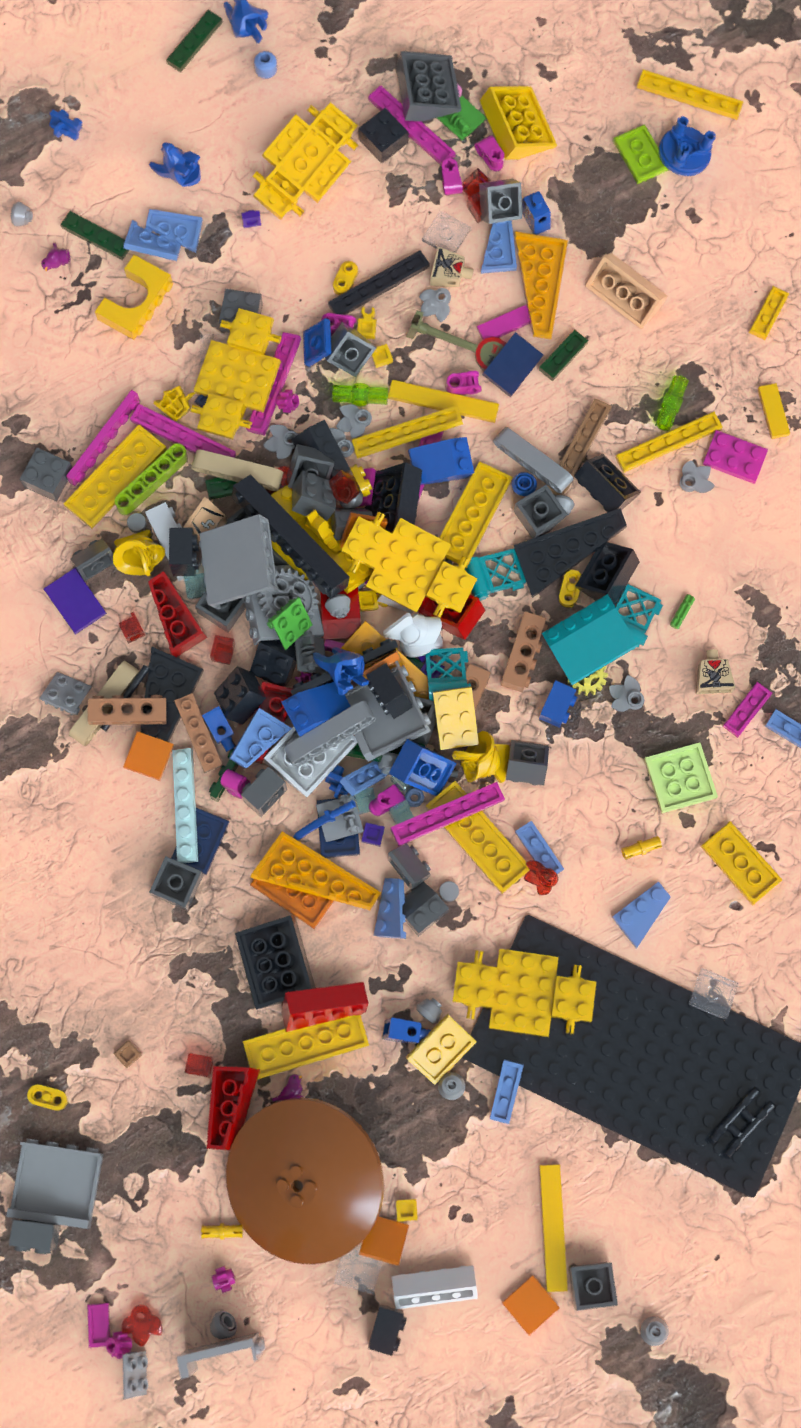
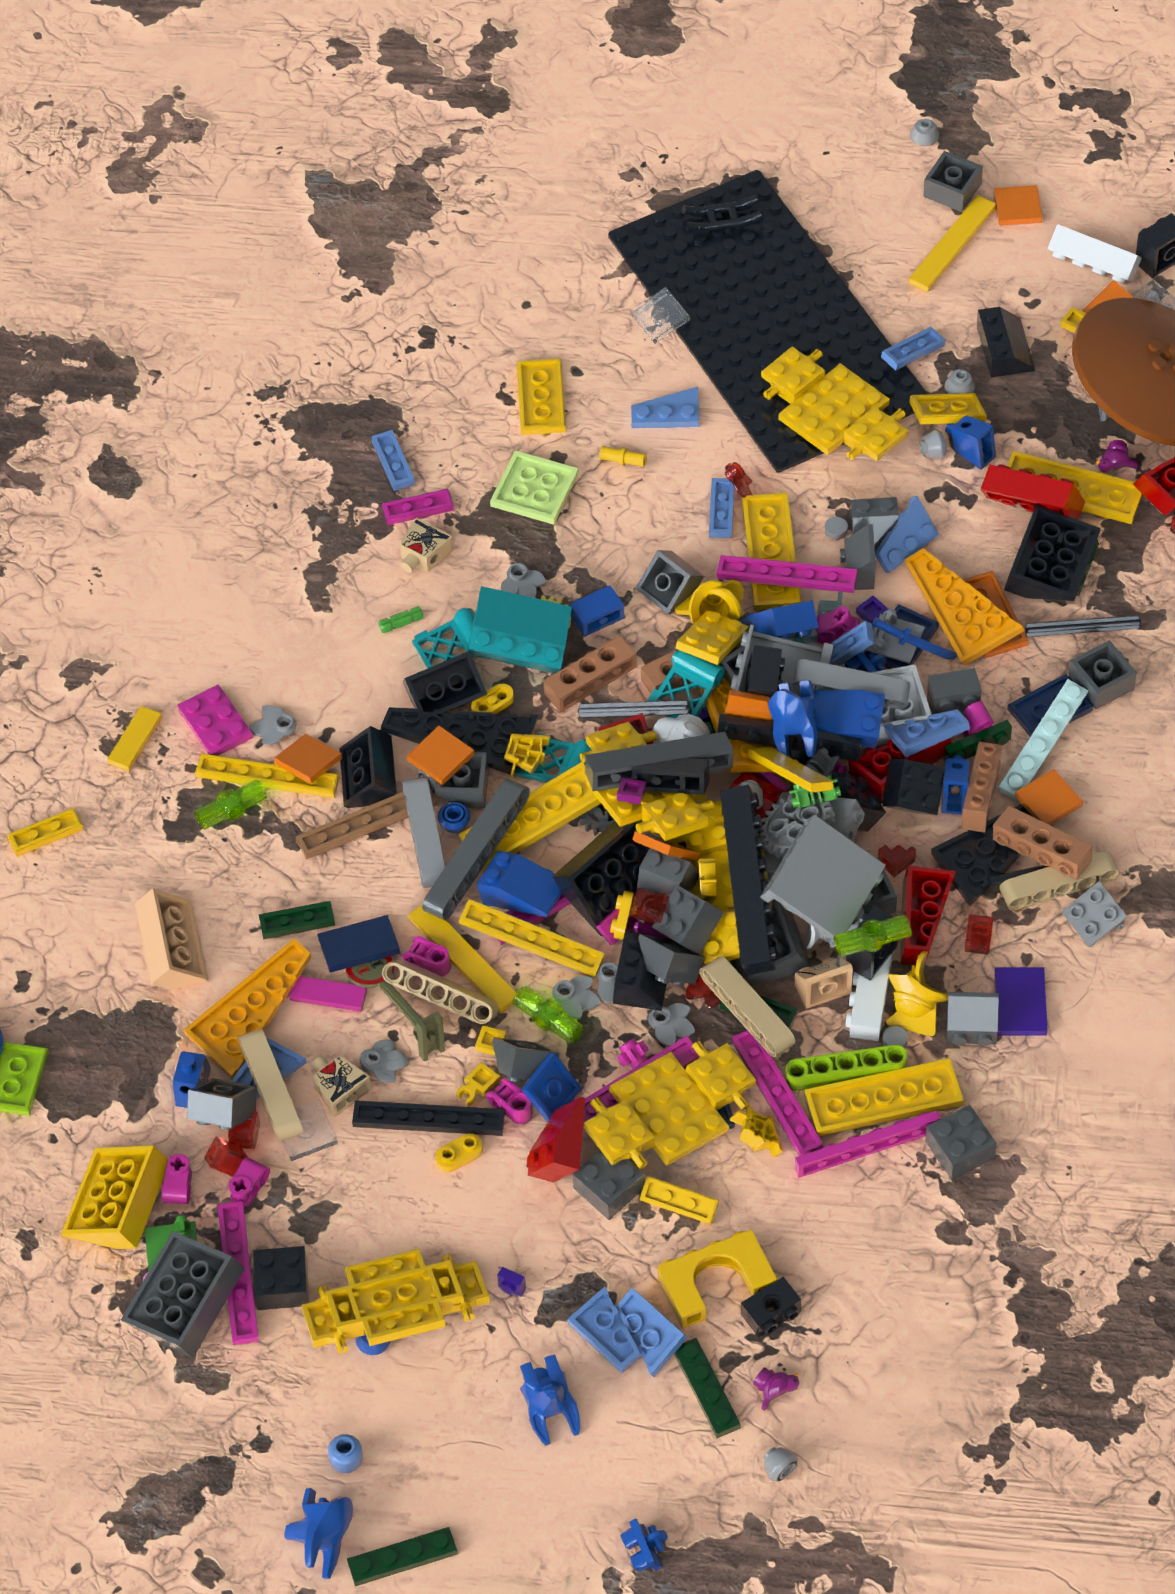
camera: 140 degrees left, 20 degrees down
none -> tan beam [238,1029,303,1142]
none -> orange tile [274,733,342,784]
none -> tan beam [382,959,499,1024]
none -> orange tile [407,726,475,785]
none -> dark grey beam [422,779,530,920]
none -> yellow piece [504,734,550,778]
none -> red slope [527,1097,585,1183]
none -> axle [578,700,691,718]
none -> dark grey brick [585,732,733,792]
none -> magenta plate [617,778,646,804]
none -> black slope [632,758,710,795]
none -> yellow tile [639,1176,720,1224]
none -> black brick [741,1277,801,1338]
none -> yellow tile [748,747,833,792]
none -> clear neon green piece [833,915,912,957]
none -> black slope [977,307,1035,377]
none -> axle [1025,615,1141,637]

